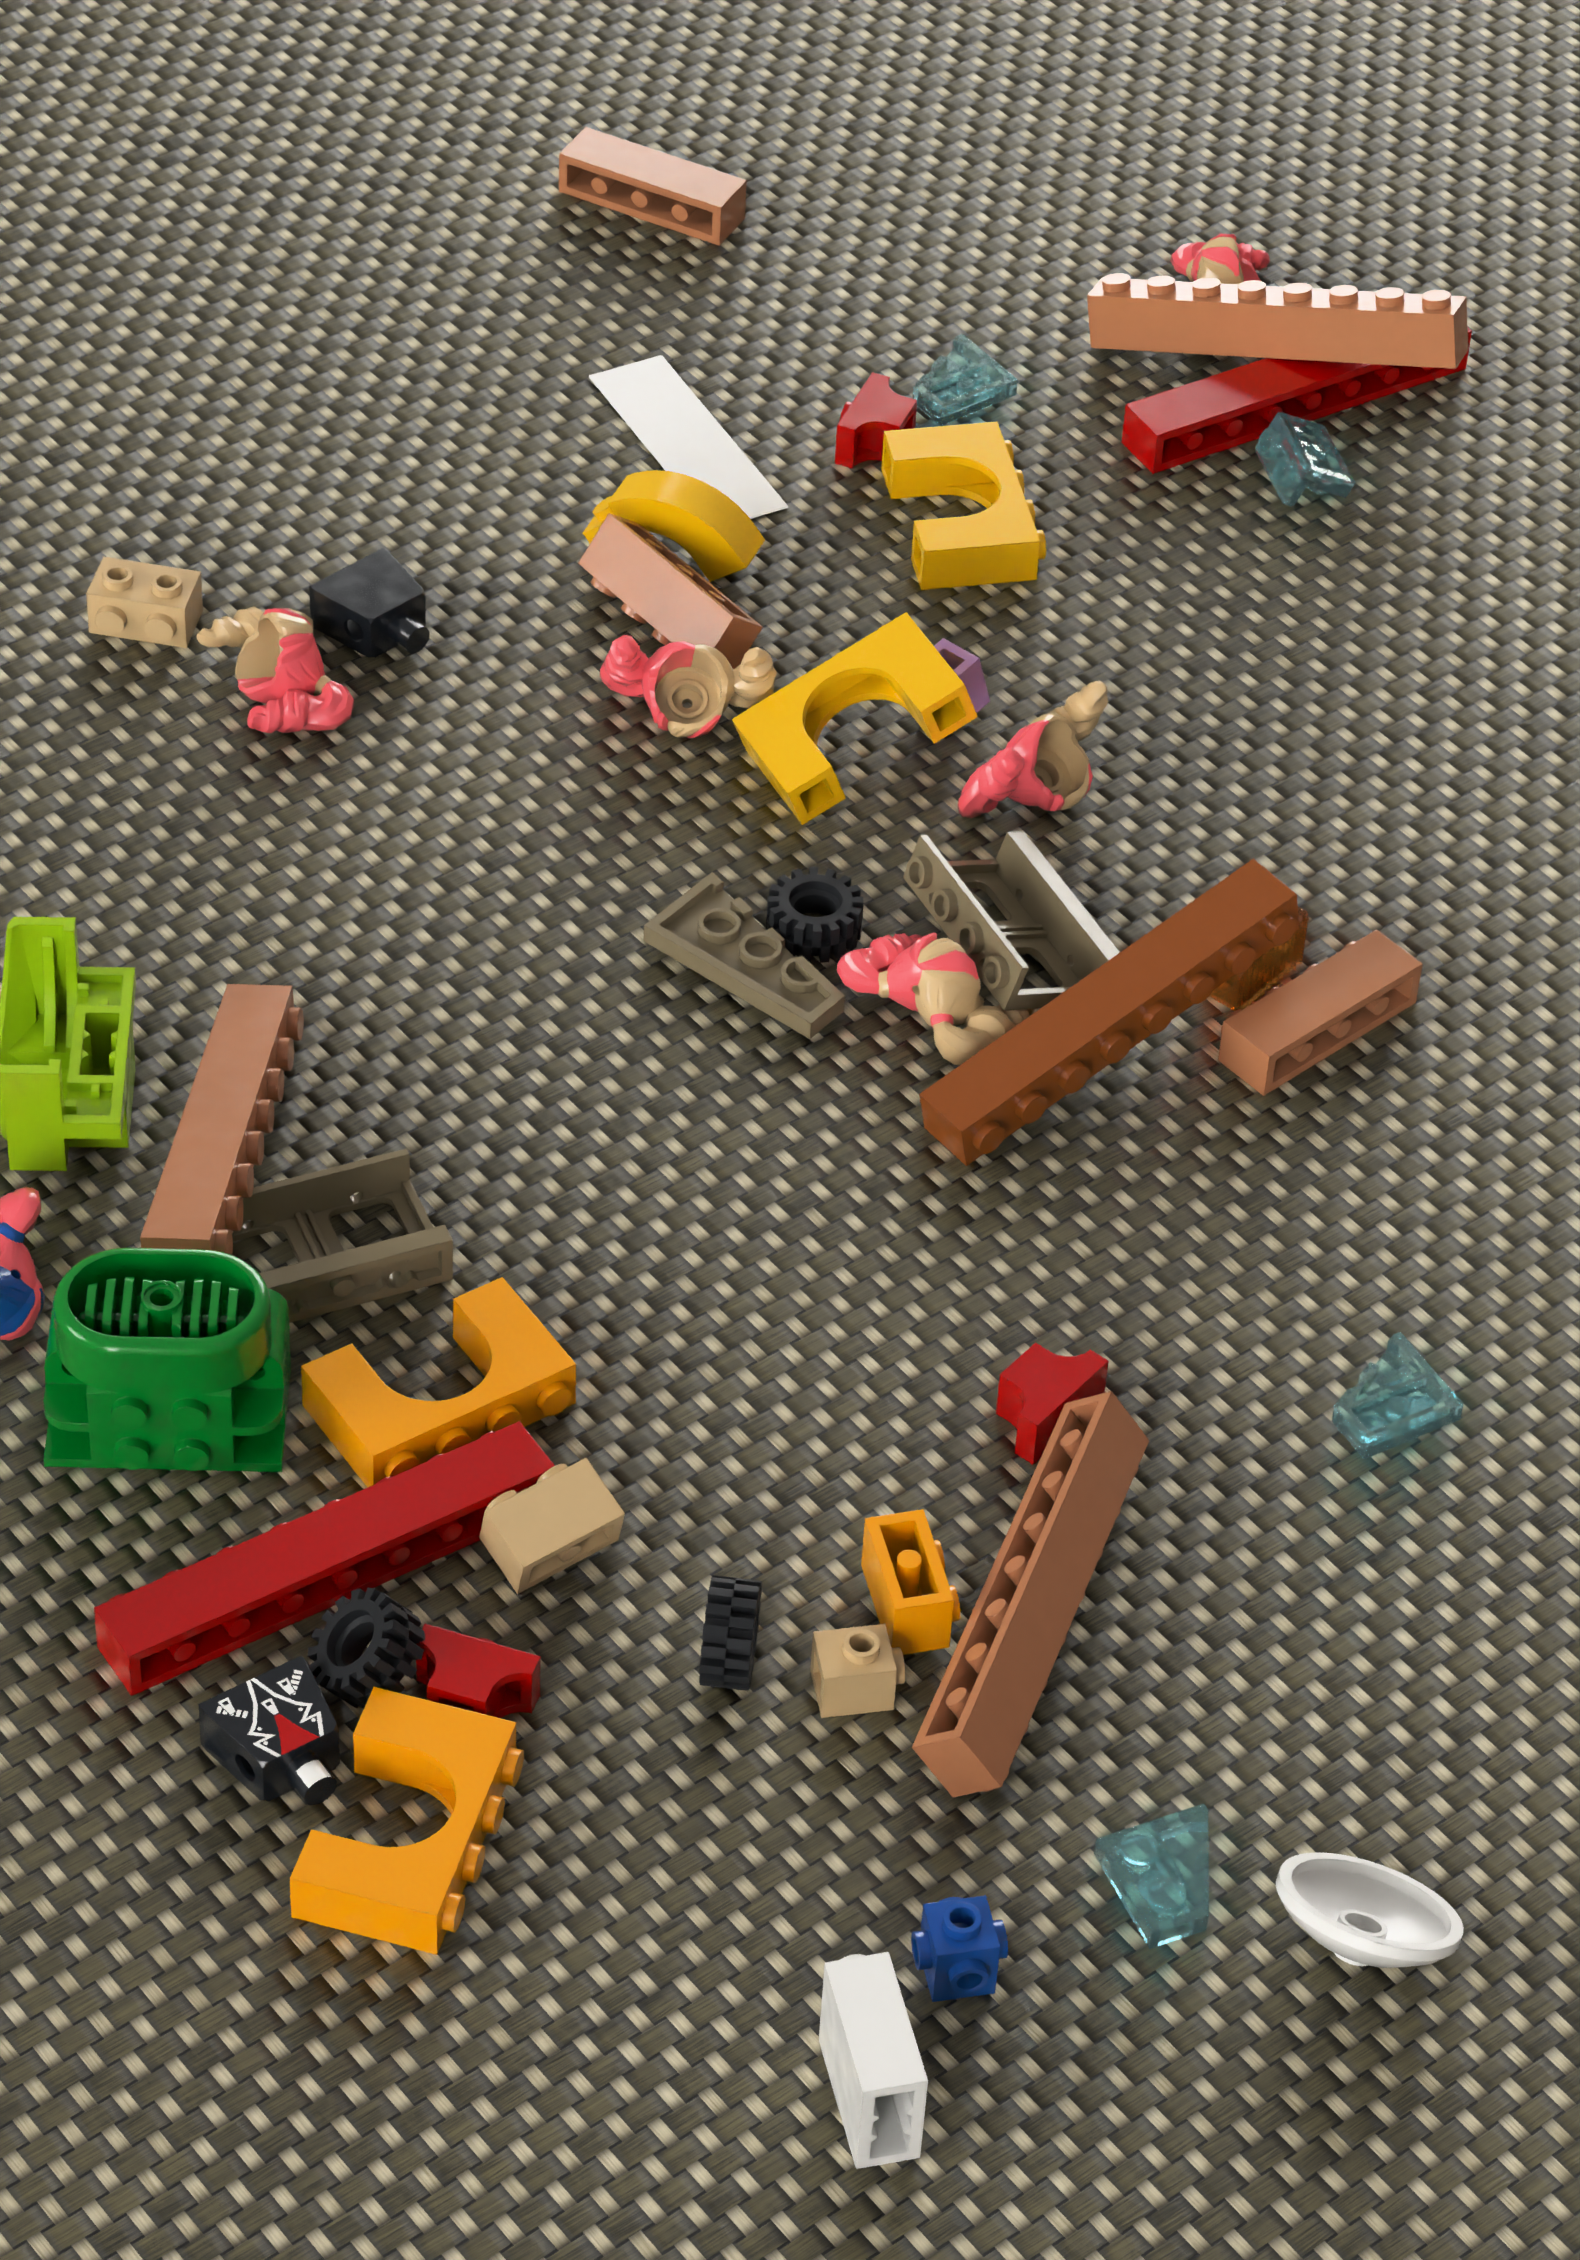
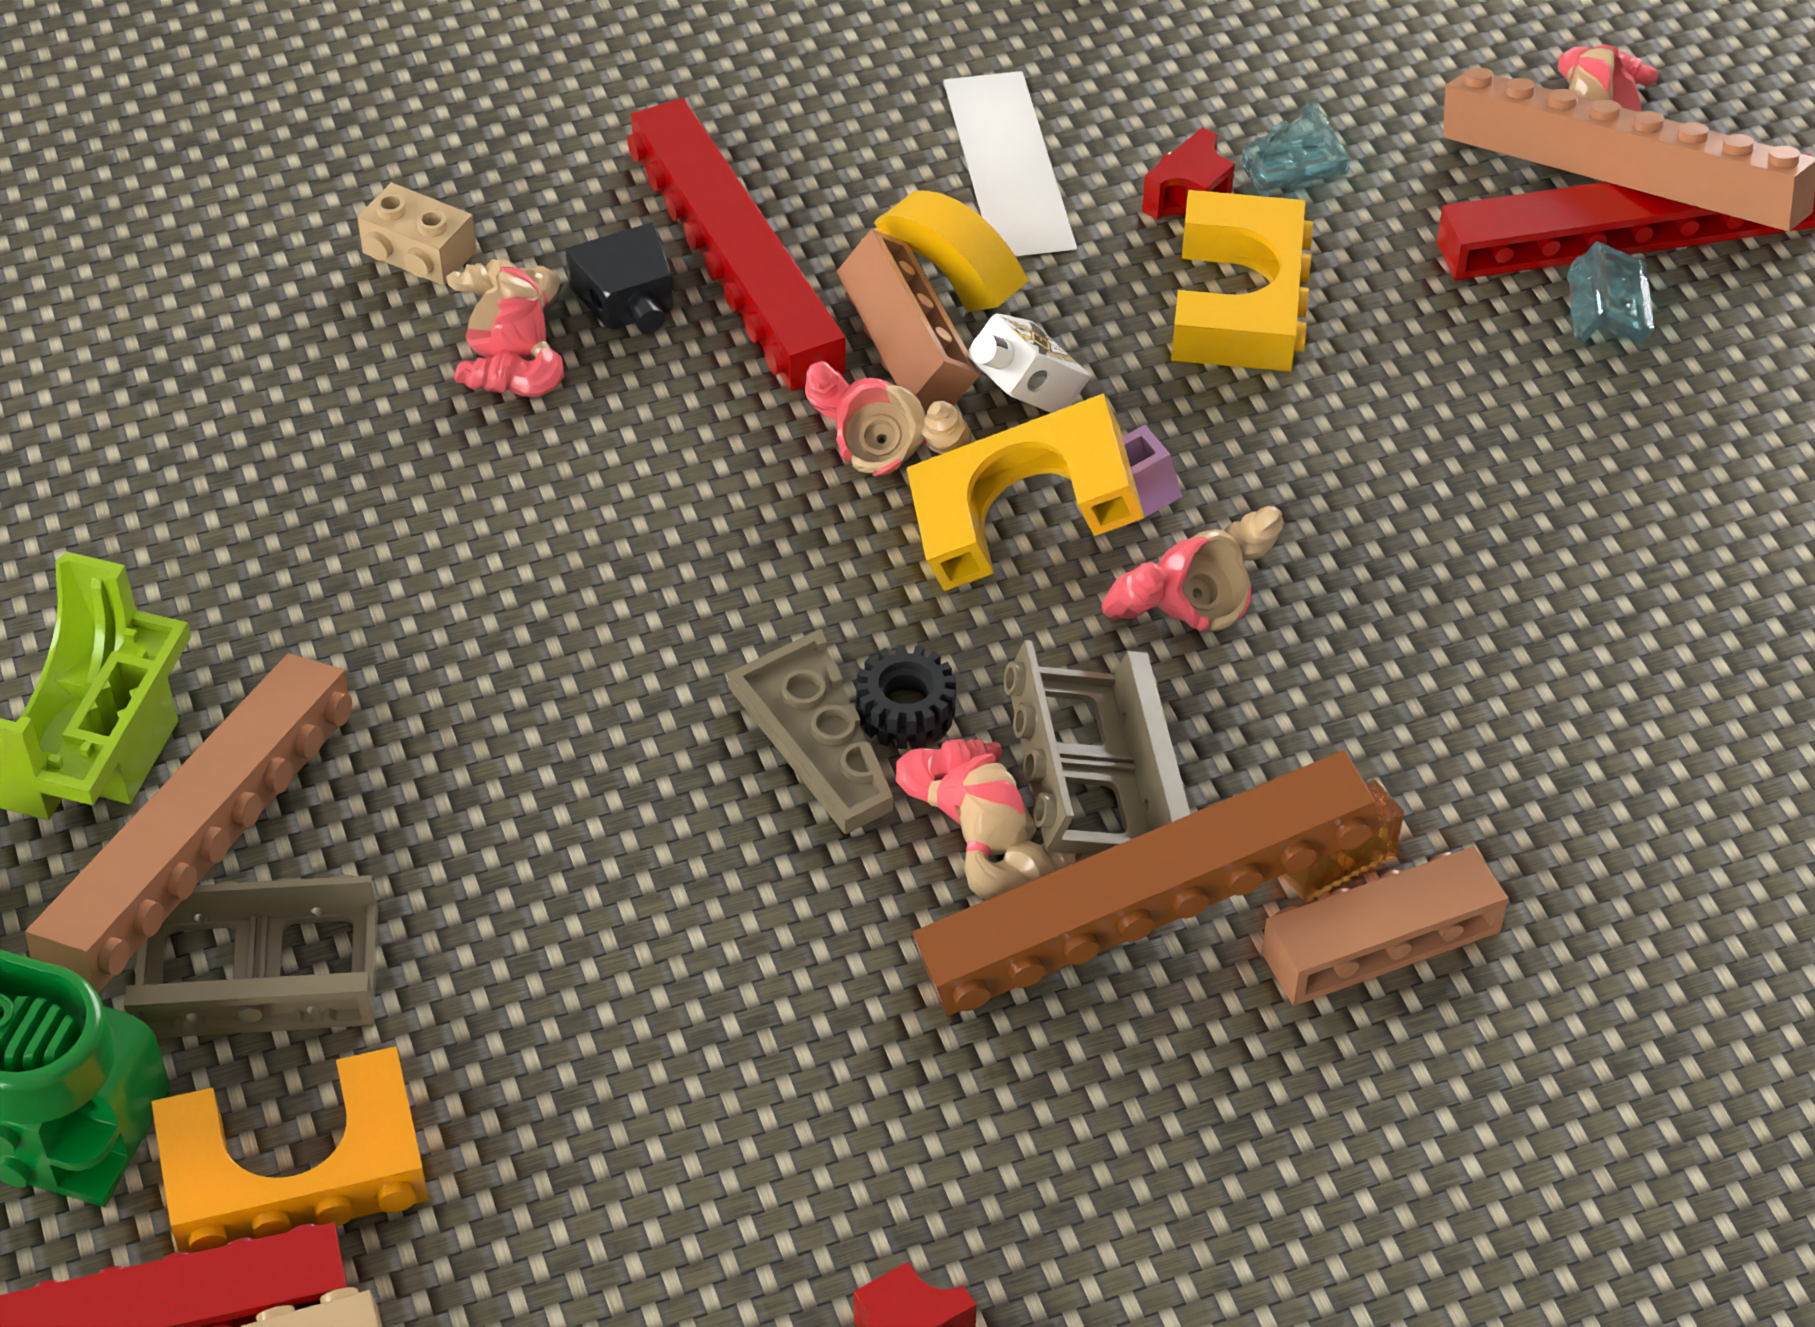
camera: 20 degrees right, 5 degrees up
none -> red brick [627,97,846,392]
none -> white torso [968,313,1091,413]

